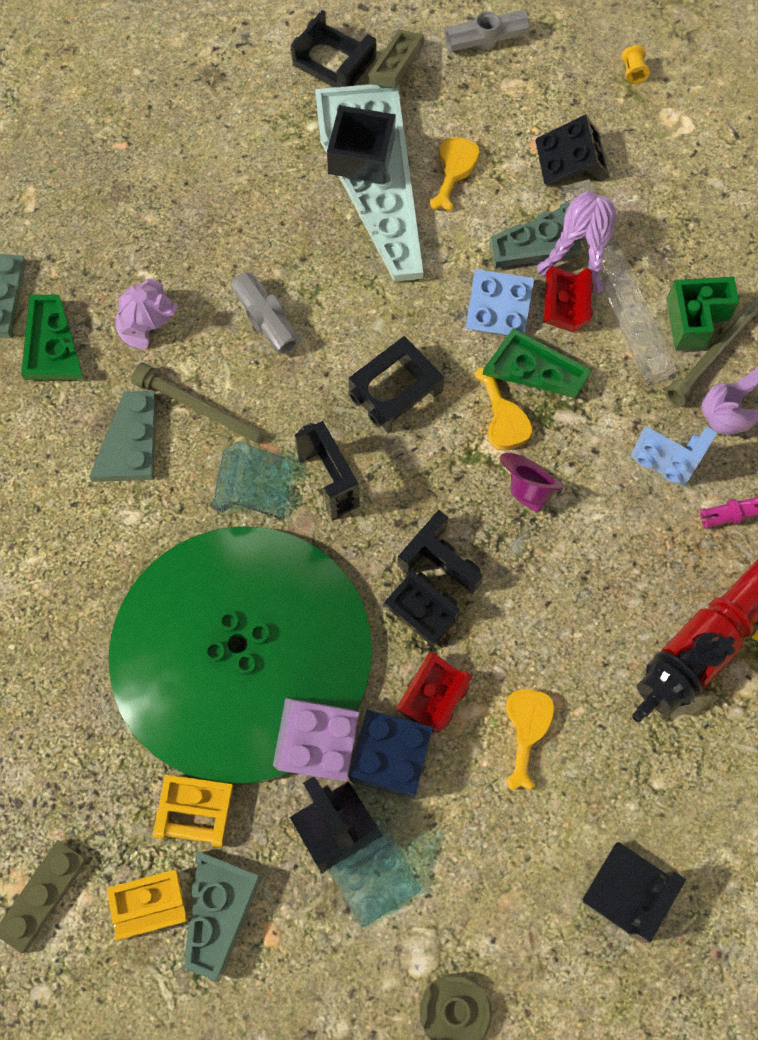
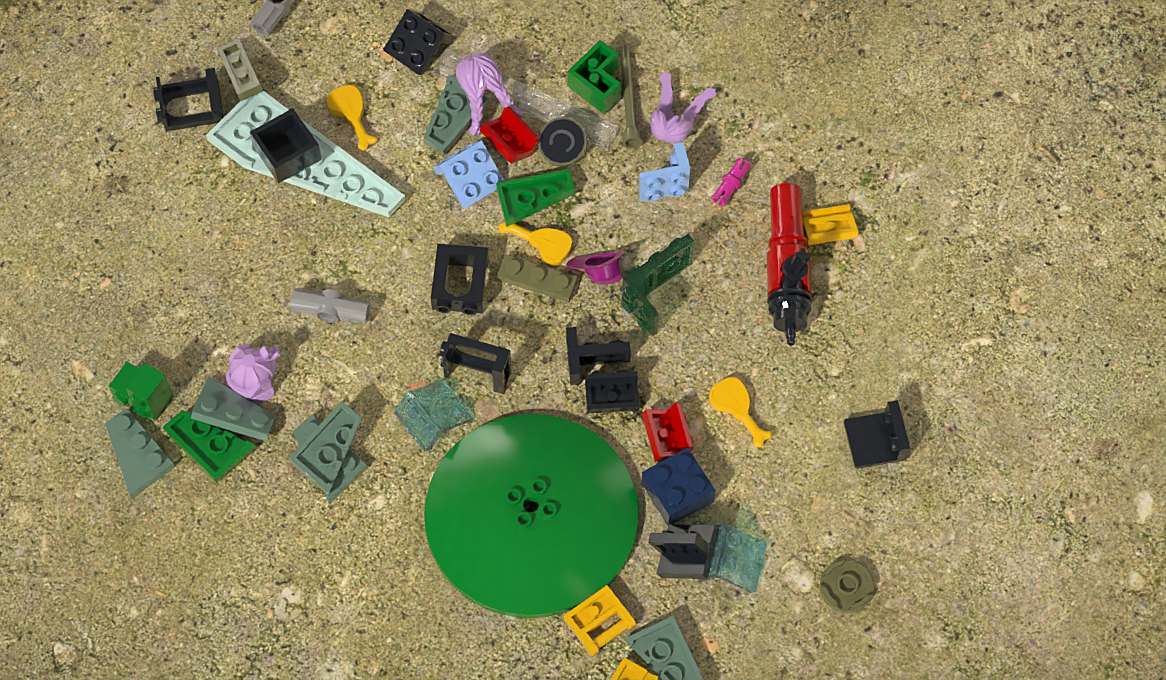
camera: 45 degrees left, 5 degrees down
olive piece [131,362,264,443] -> none
lavender brick [273,698,359,782] -> none
none -> green brick [109,361,174,421]
none -> sand green wing [191,376,276,442]
none -> sand green wing [288,401,361,495]
none -> olive plate [497,254,577,303]
none -> black tile [538,117,588,167]
none -> clear green bracket [621,234,694,336]

